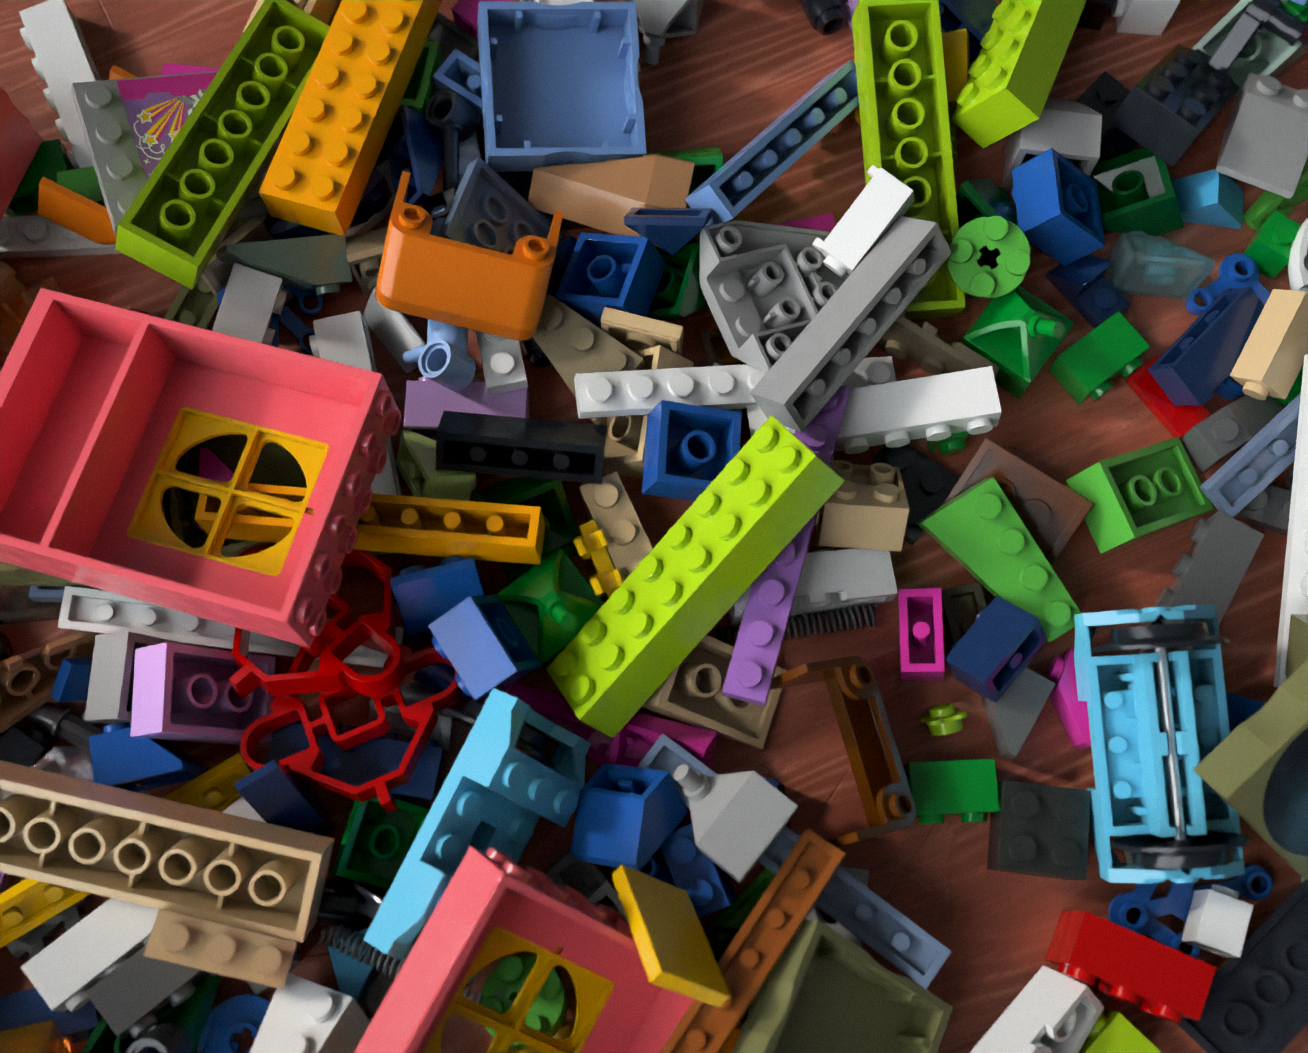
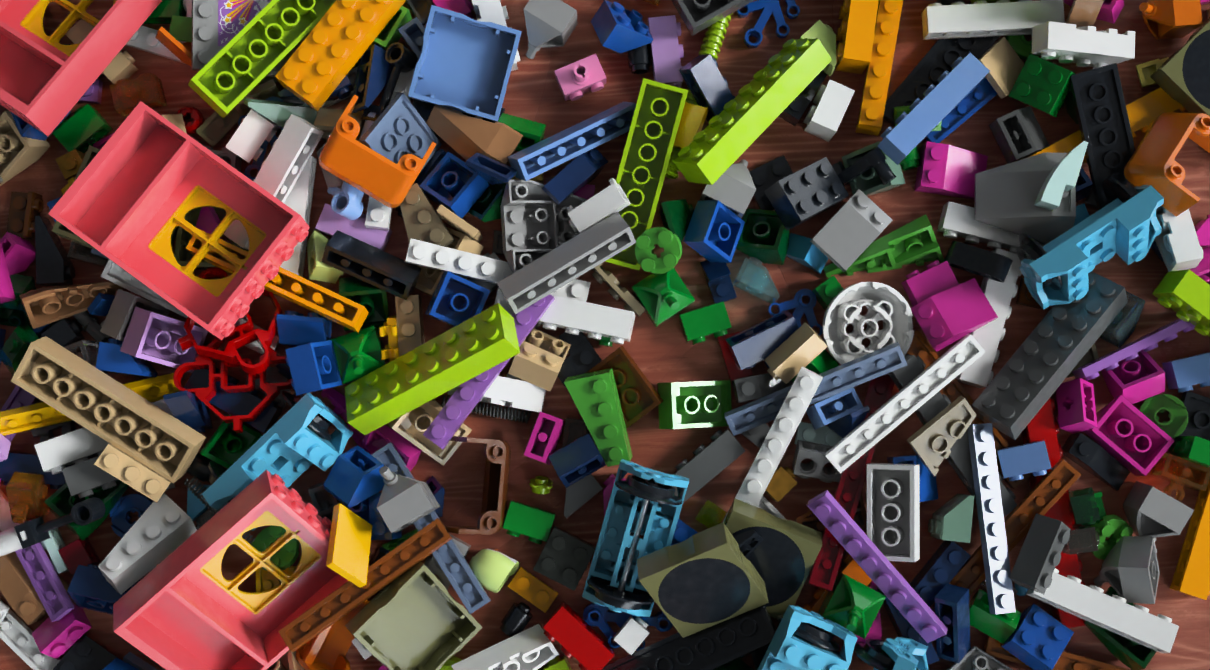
camera: 15 degrees right, 10 degrees up
none -> white brick [224,114,324,250]
none -> yellowish green piece [469,548,520,593]
none -> black brick [500,602,533,637]
none -> light orange plate [507,567,559,613]
none -> dark blue slope [542,148,609,205]
none -> bright pink brick [554,53,607,101]
none -> clear neon green plate [695,499,727,528]

